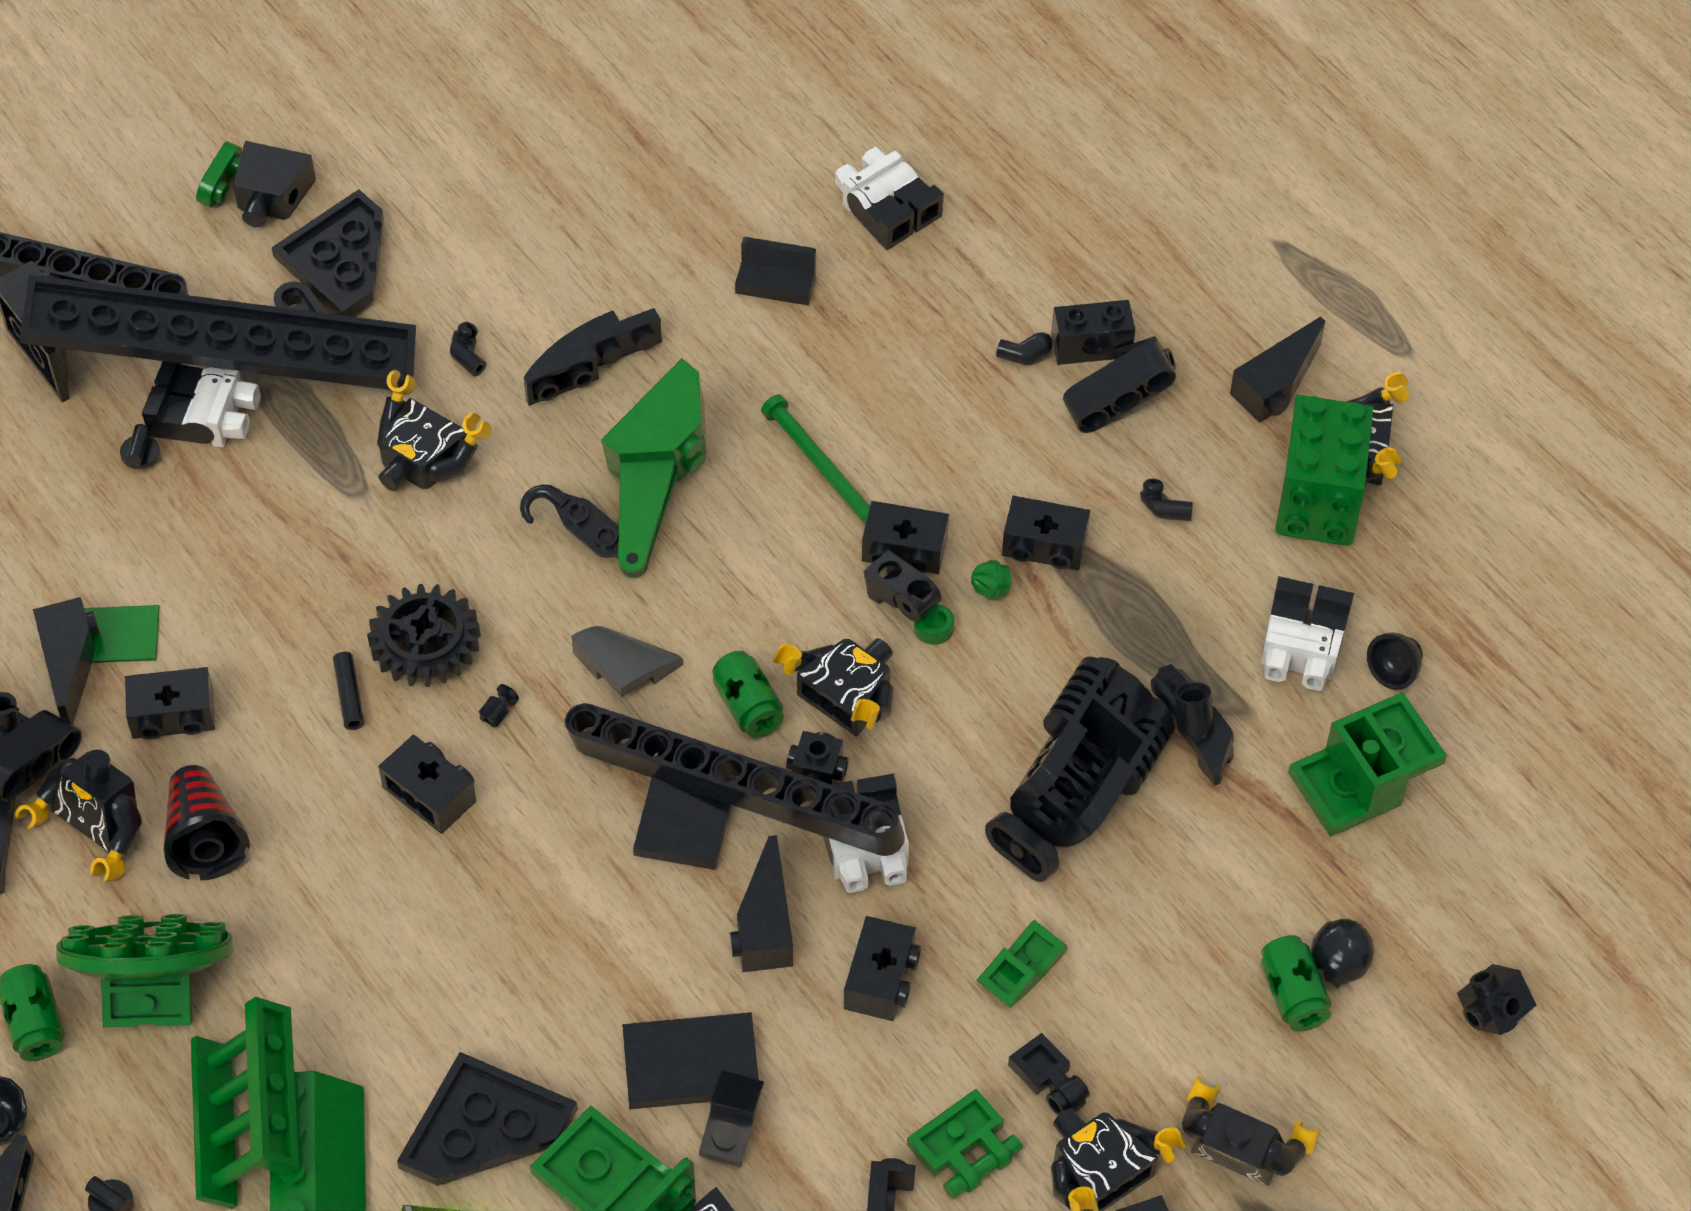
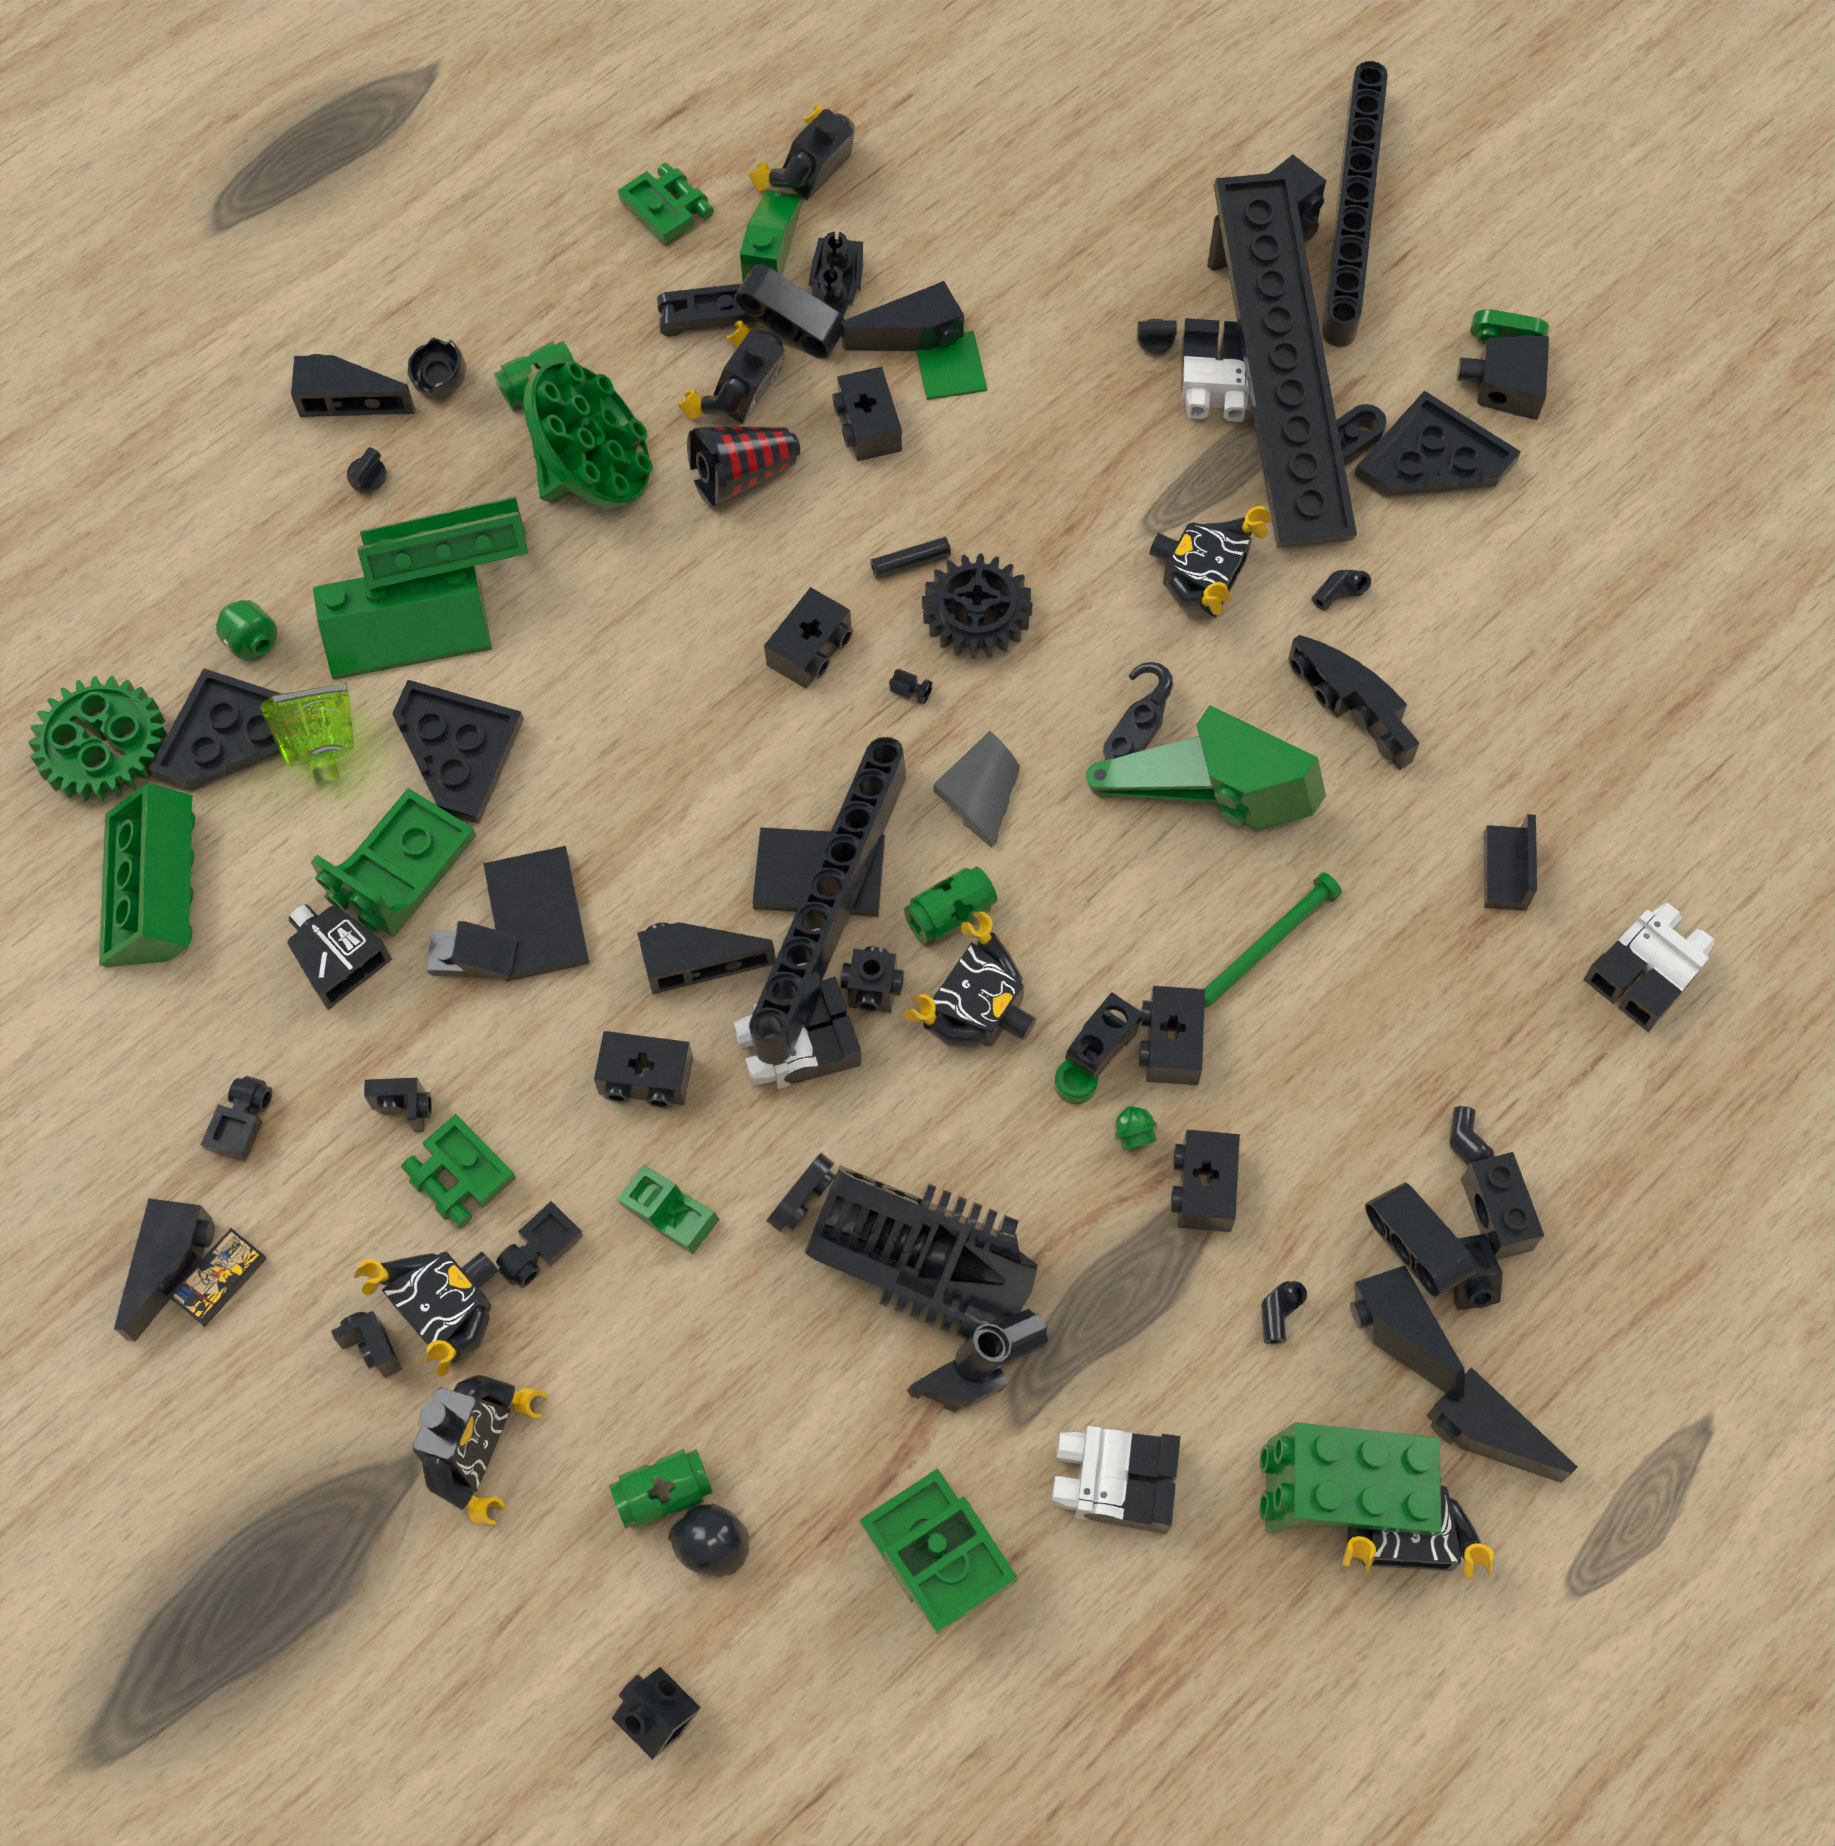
camera: 85 degrees right, 10 degrees up
black piece [1367,632,1423,690] -> none
none -> black slope [1350,1265,1465,1400]

